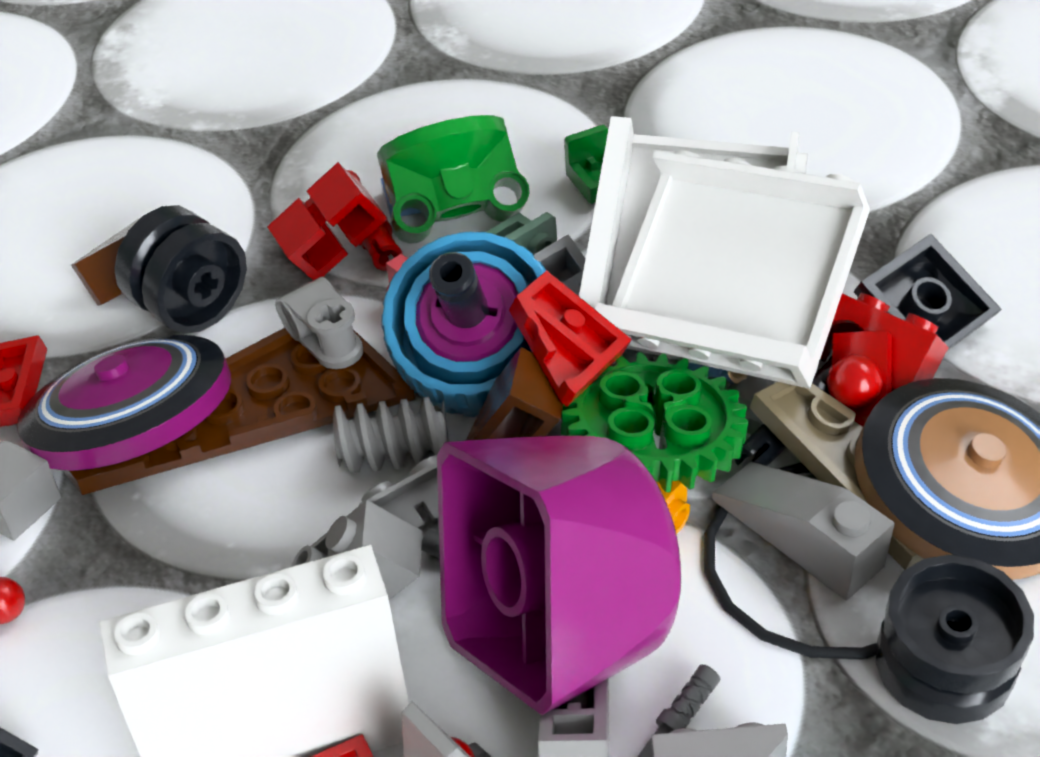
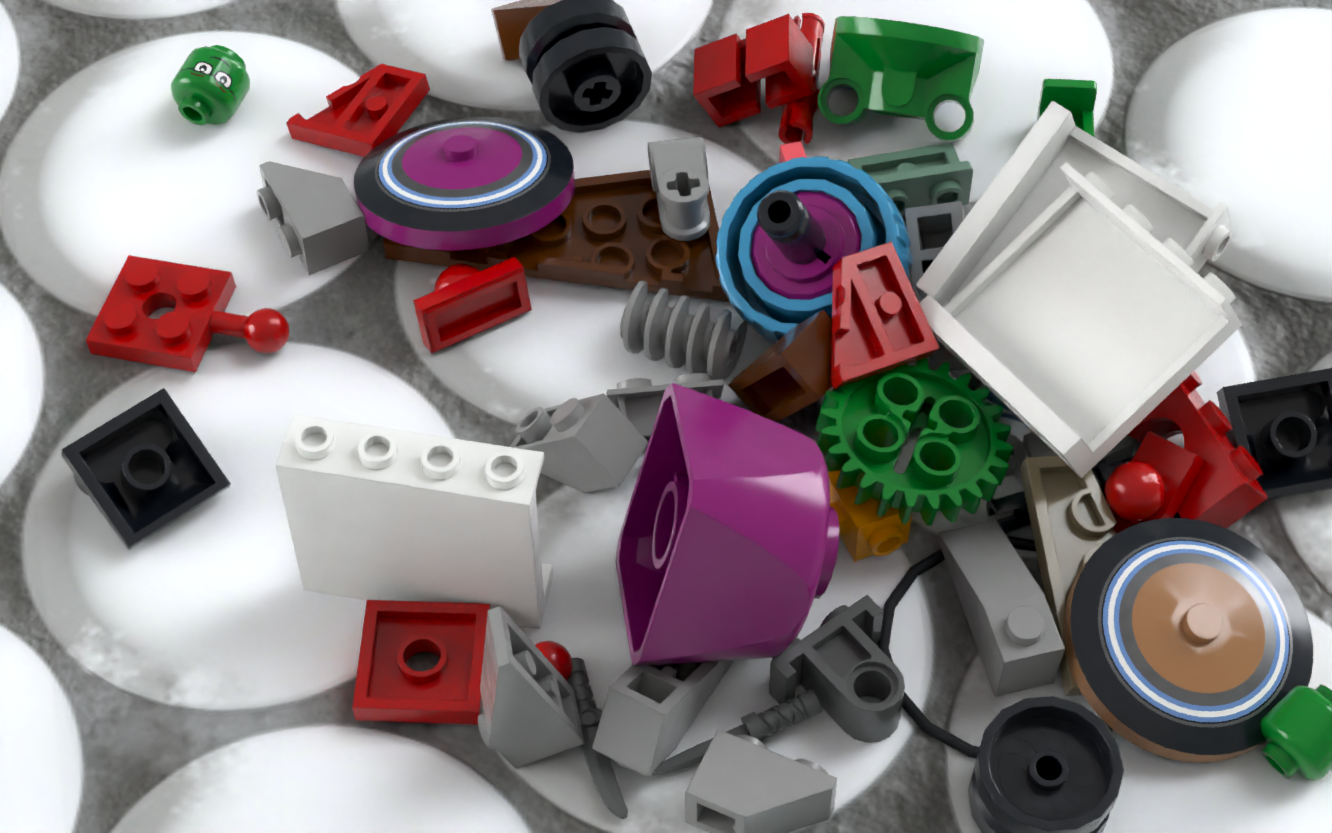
camera: 25 degrees right, 10 degrees up
none -> red tile [413,257,532,354]
none -> dark grey pin [769,595,905,743]

